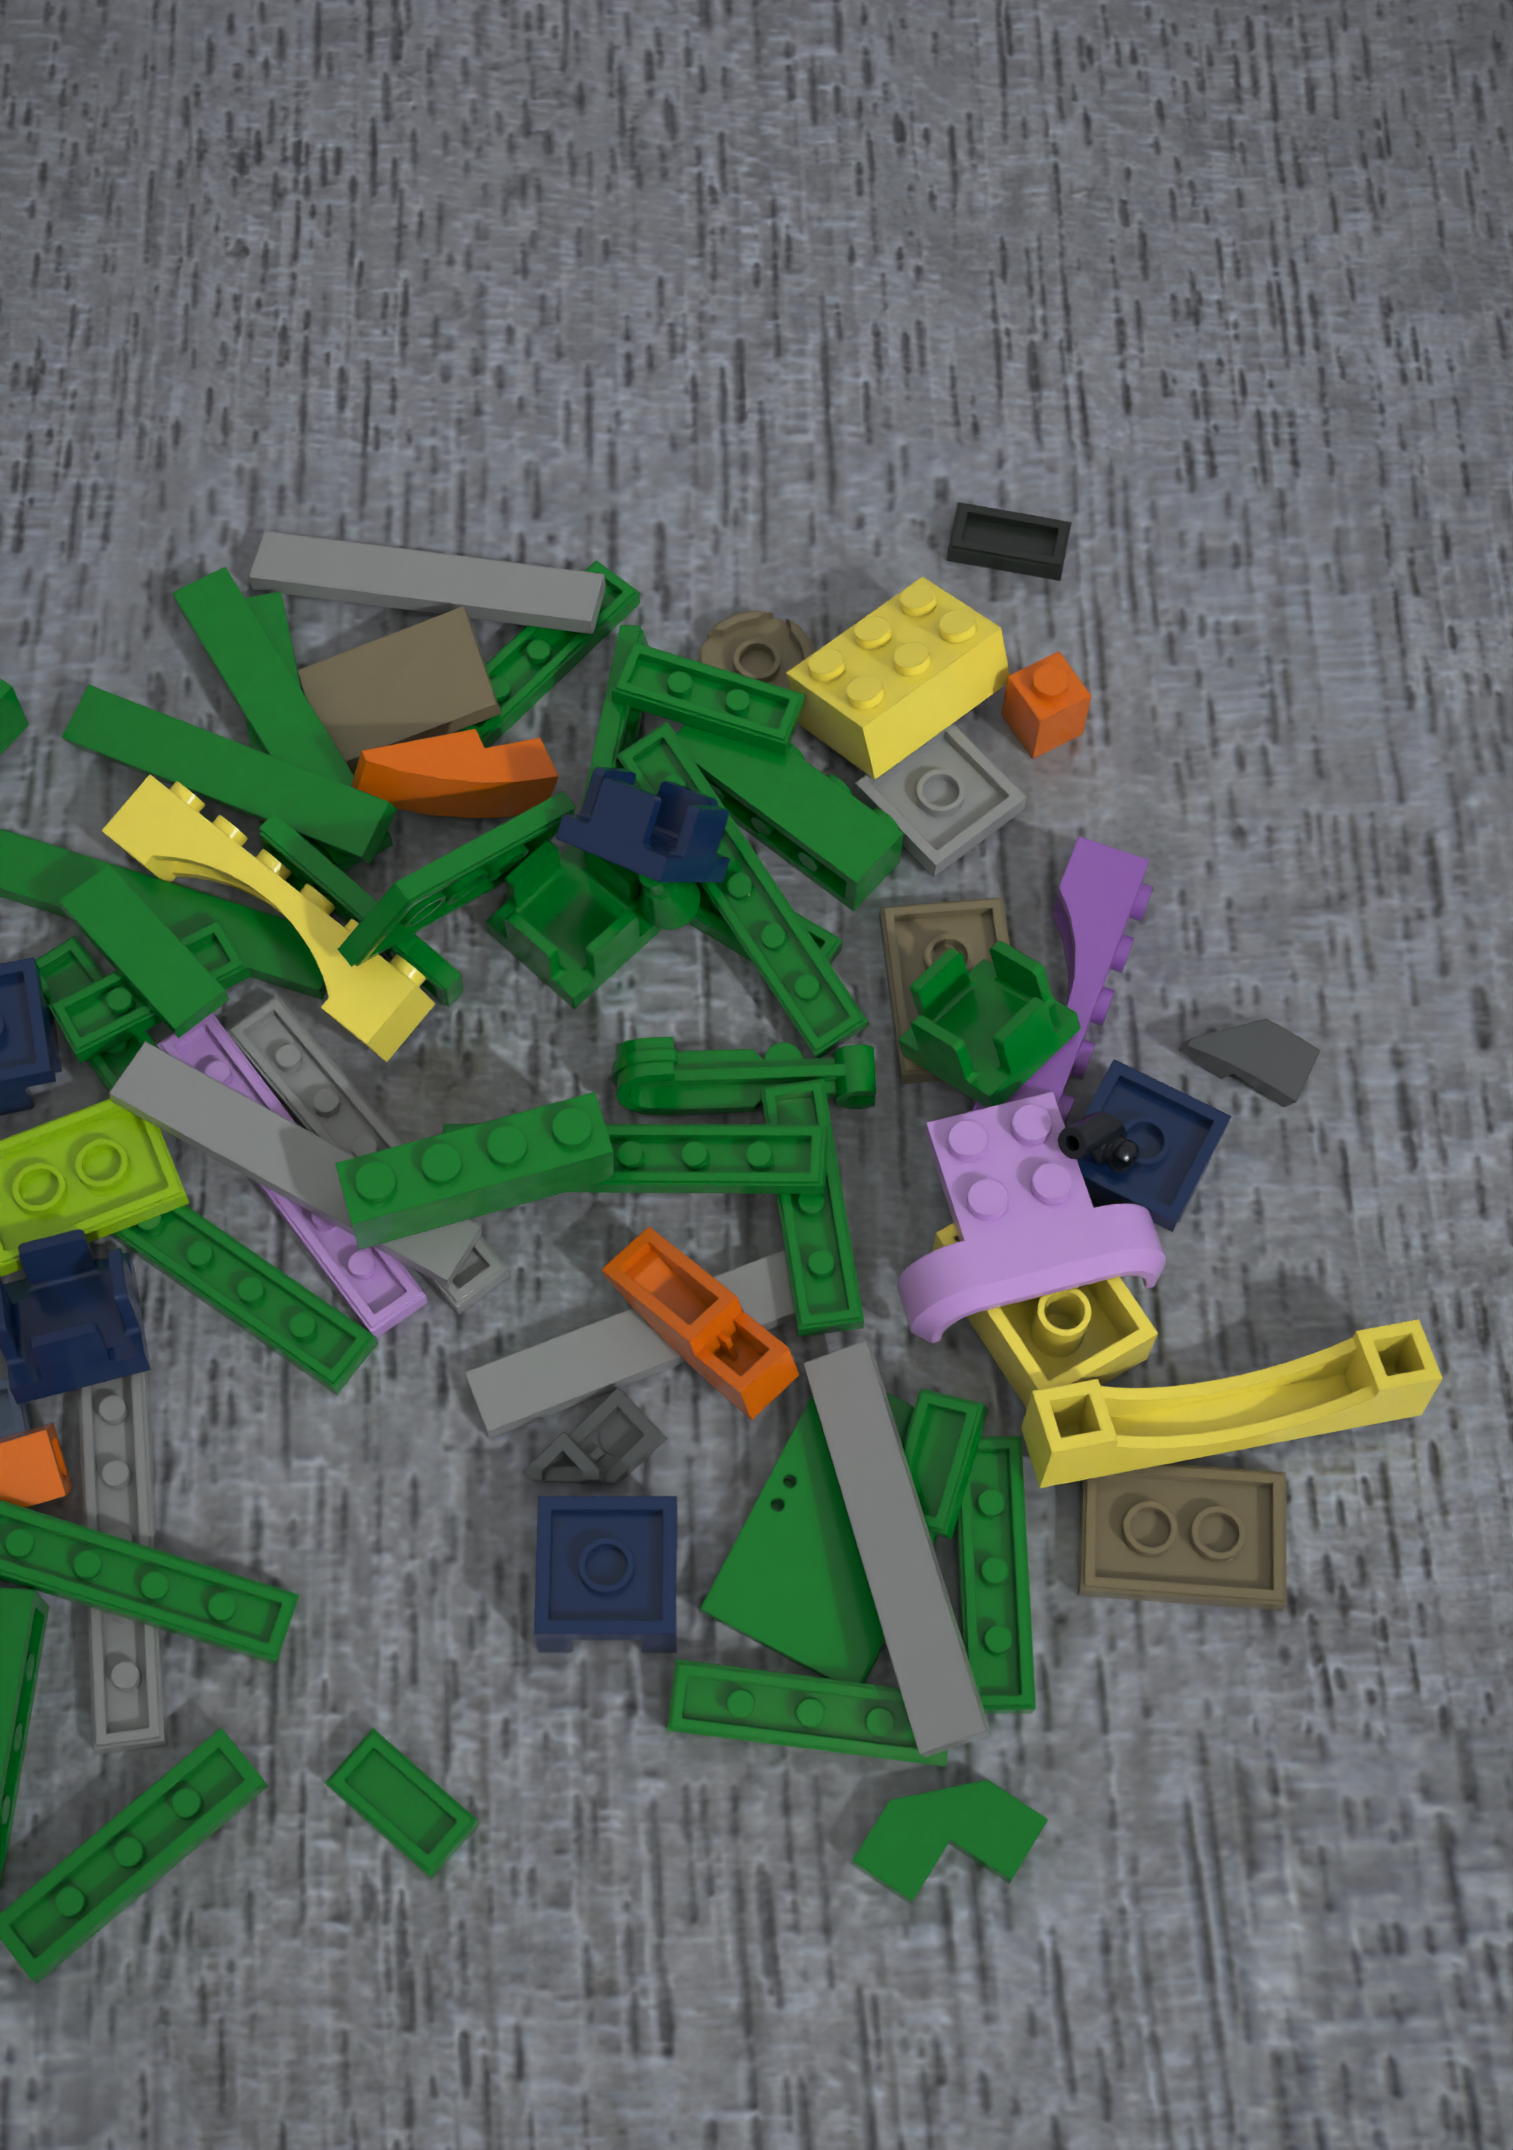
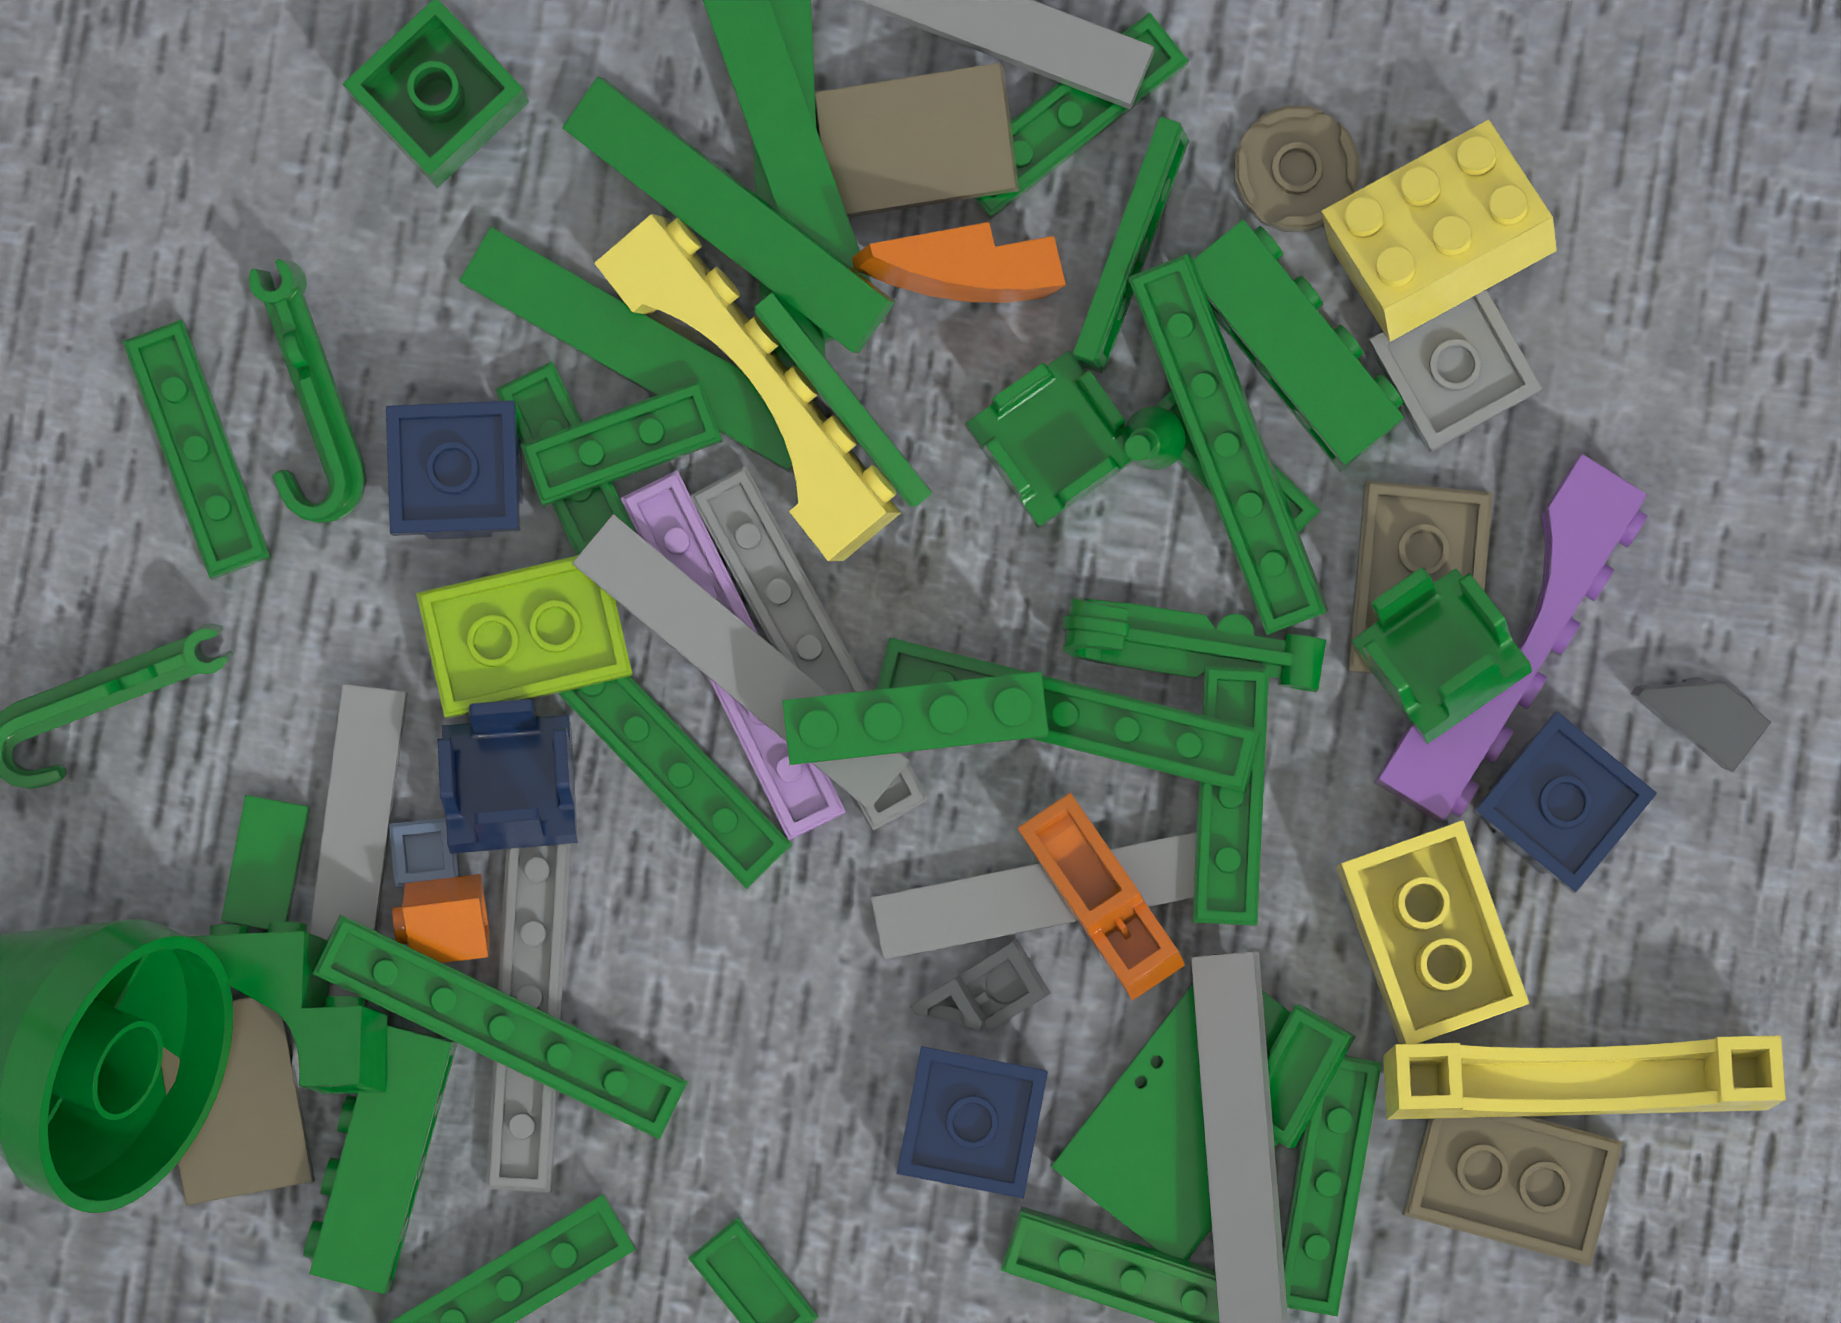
camera: 15 degrees right, 20 degrees up
green tile [58,864,229,1038] -> none
green tile [338,791,577,967] -> none
dark blue panel [556,767,730,882] -> none
green tile [612,641,805,755] -> none
lavender piece [897,1092,1166,1343] -> none
pearl dark grey tile [946,502,1072,581] -> none
orange brick [1001,651,1092,759] -> none
black arm [1058,1112,1140,1174] -> none

